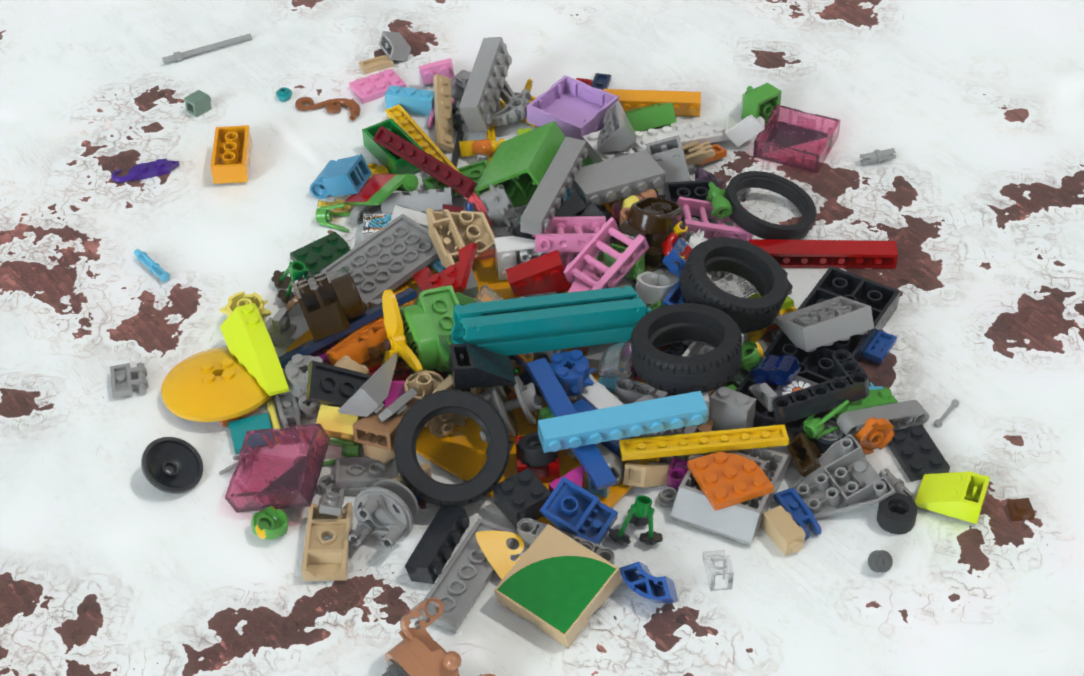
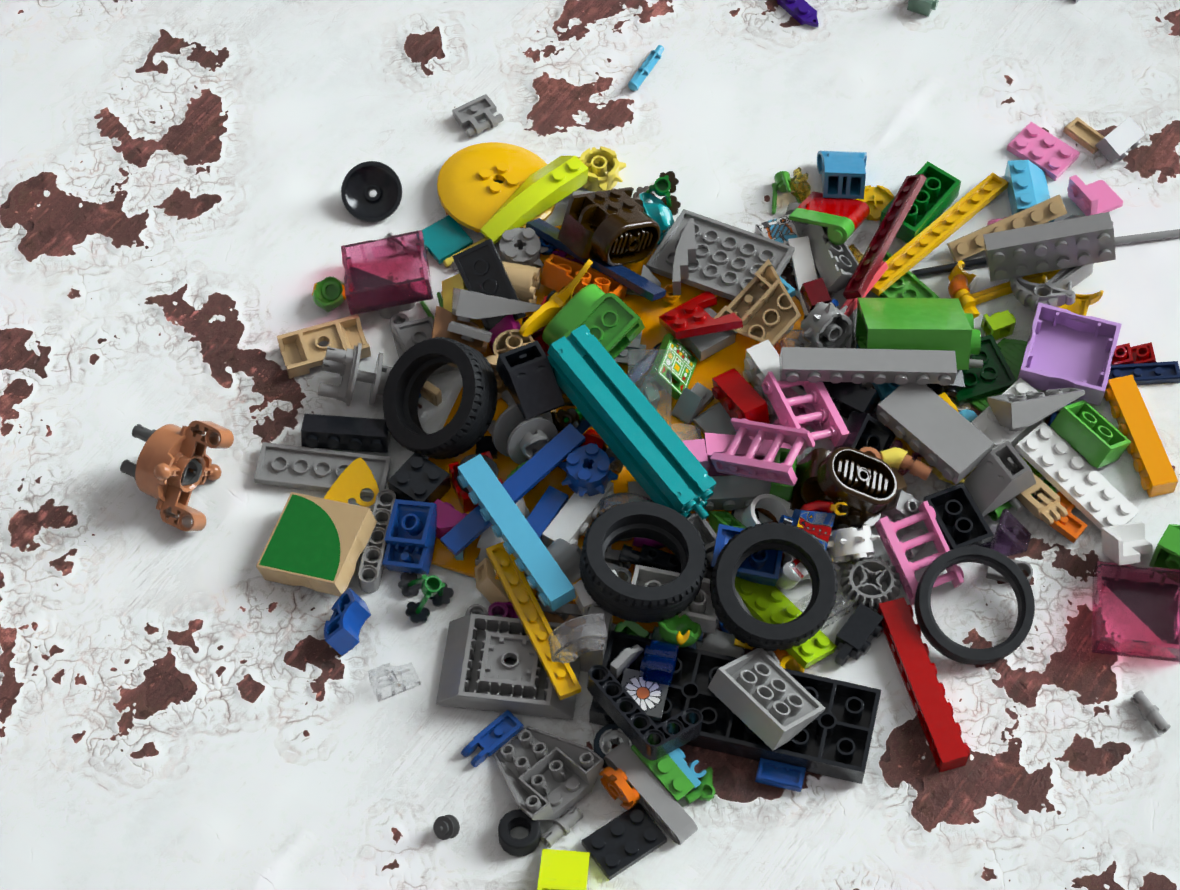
camera: 70 degrees right, 15 degrees up
light orange brick [210,125,252,184] -> none
teal plate [276,87,292,102] -> none
dark green plate [290,232,350,278] -> none
dark orange plant [295,97,361,121] -> none
light grey hinge [319,487,345,516] -> none
orange plate [687,452,774,511] -> none
bright green animal [706,182,733,220] -> none
tan brick [761,505,805,556] -> none
dark brown arch [786,432,821,478] -> none
bright green plant [803,400,849,440] -> none
light grey hinge [934,399,959,428] -> none
none -> clear brick [548,613,608,663]
none -> light grey slope [672,218,697,296]

